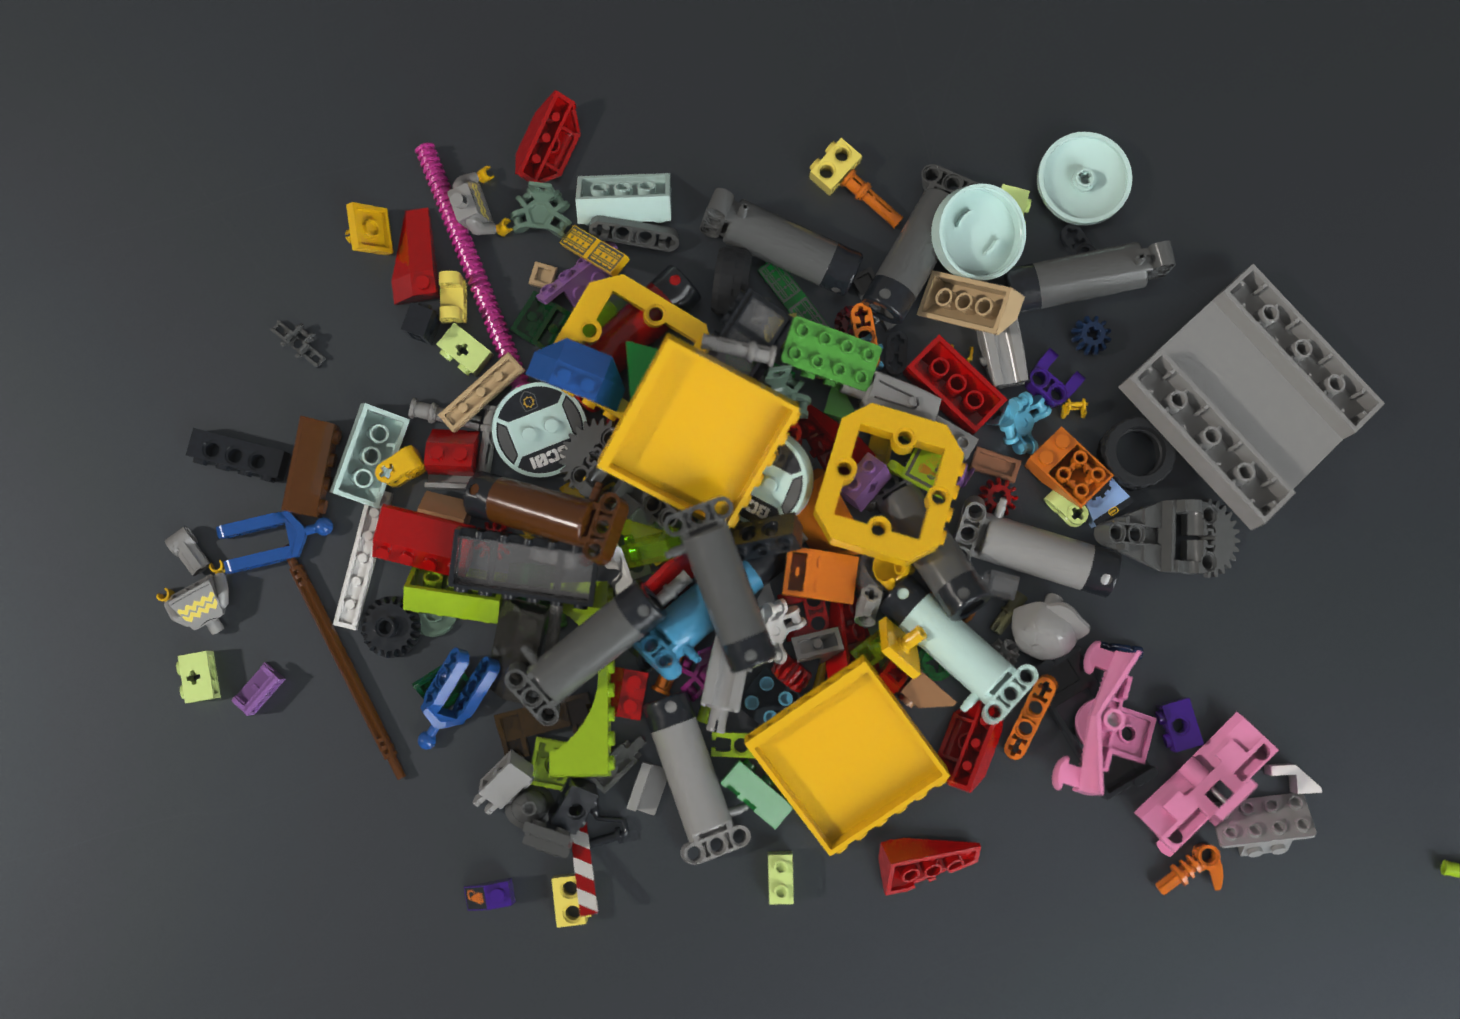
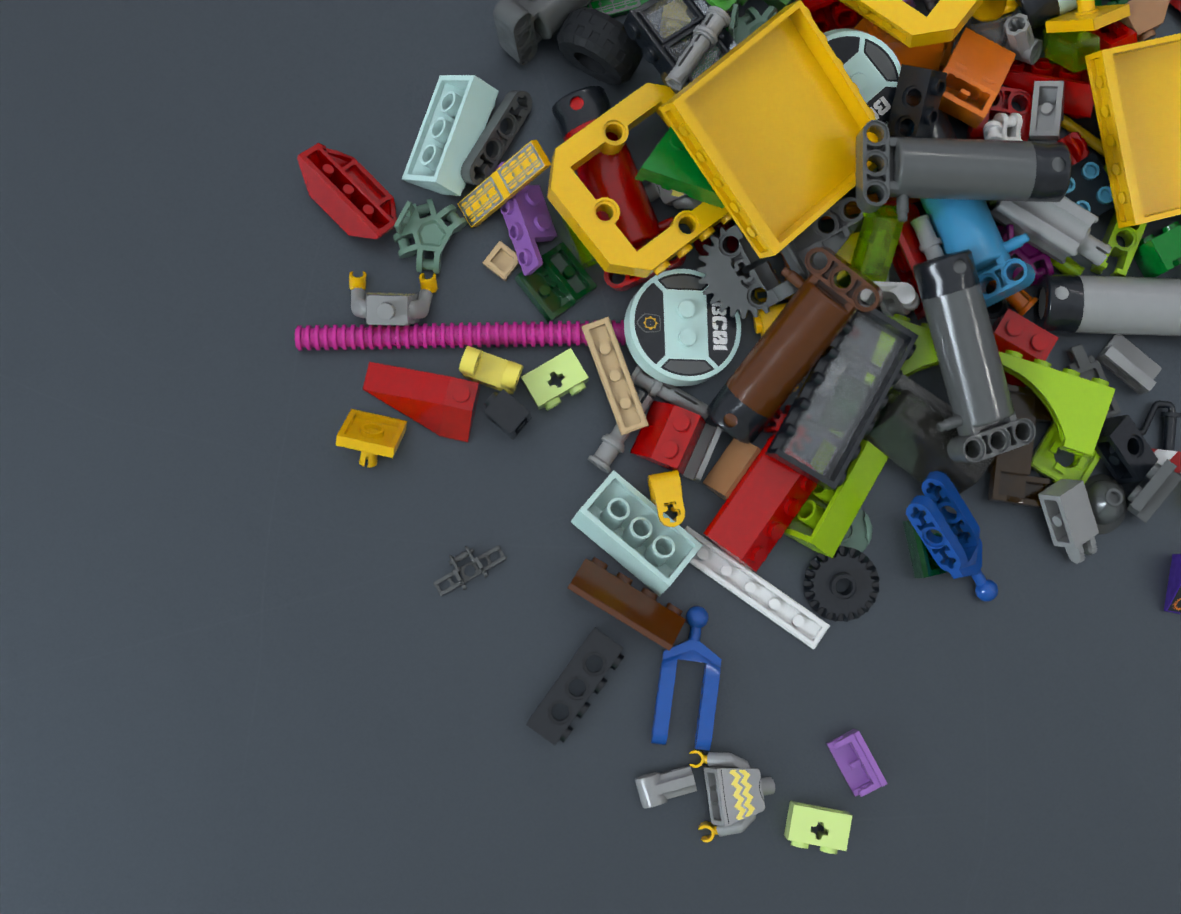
camera: 75 degrees left, 0 degrees up
reddish brown axle [283,544,406,780] -> none
blue wedge [526,338,625,412] -> none

